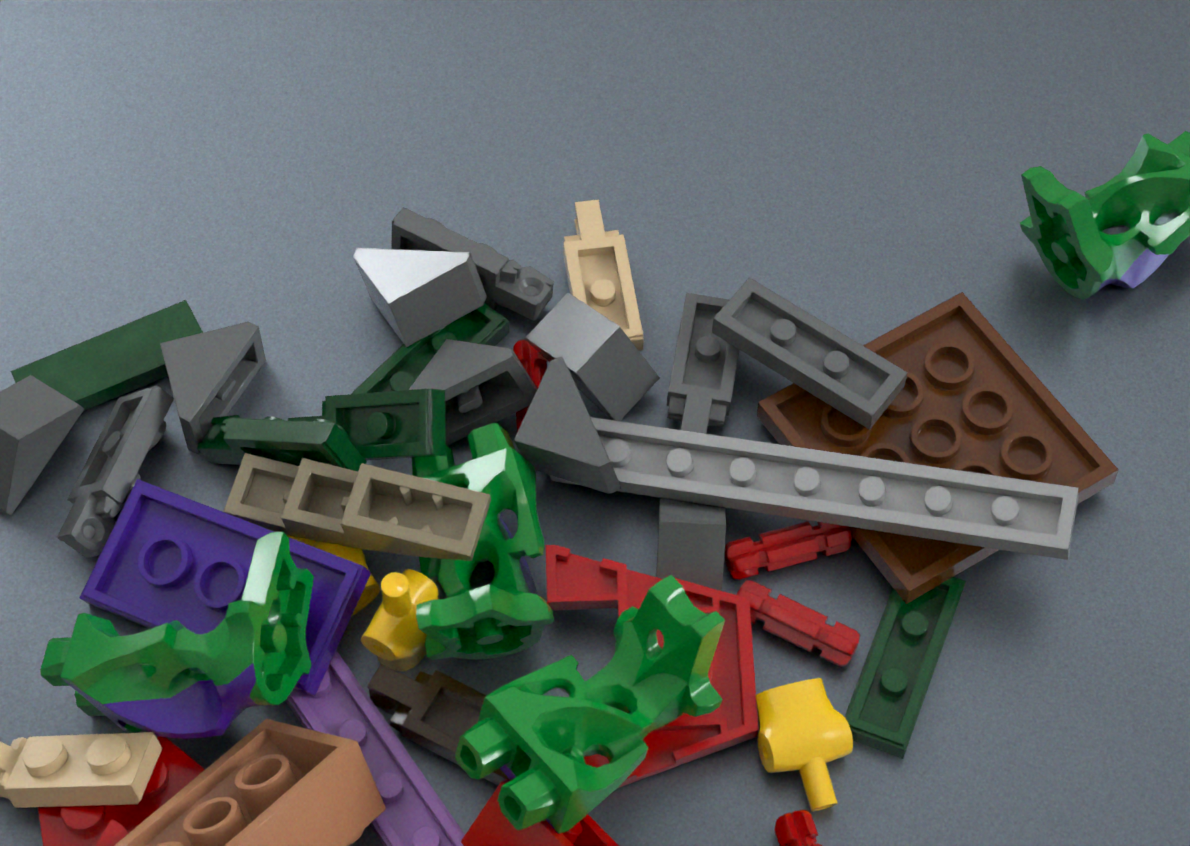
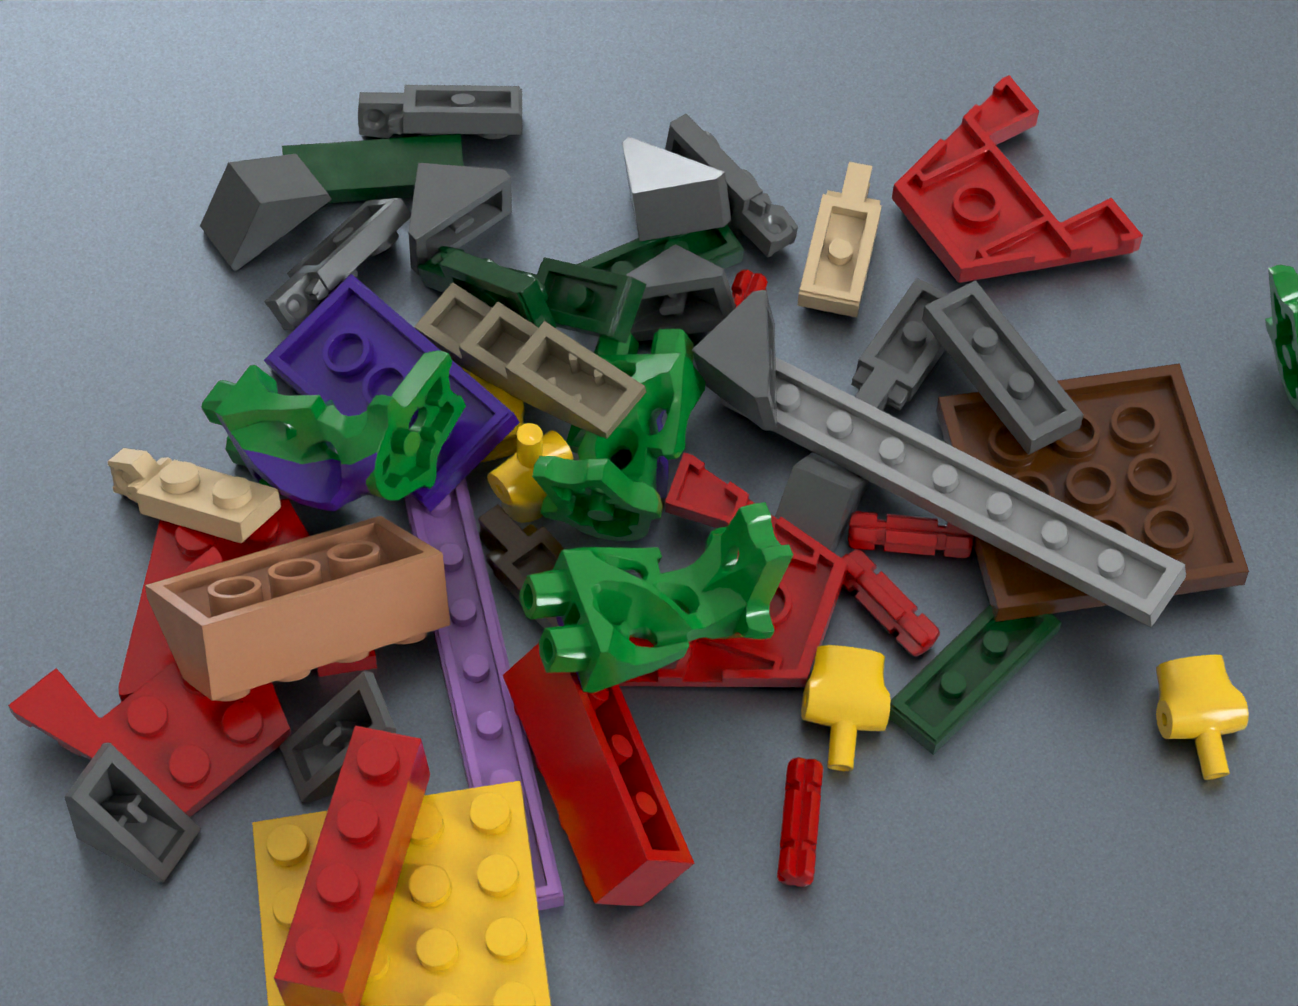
camera: 20 degrees right, 0 degrees up
dark grey slope [525,293,660,421] -> none
none -> dark grey hinge [358,85,522,139]
none -> red wing [892,75,1143,283]
none -> yellow piece [1156,654,1249,780]

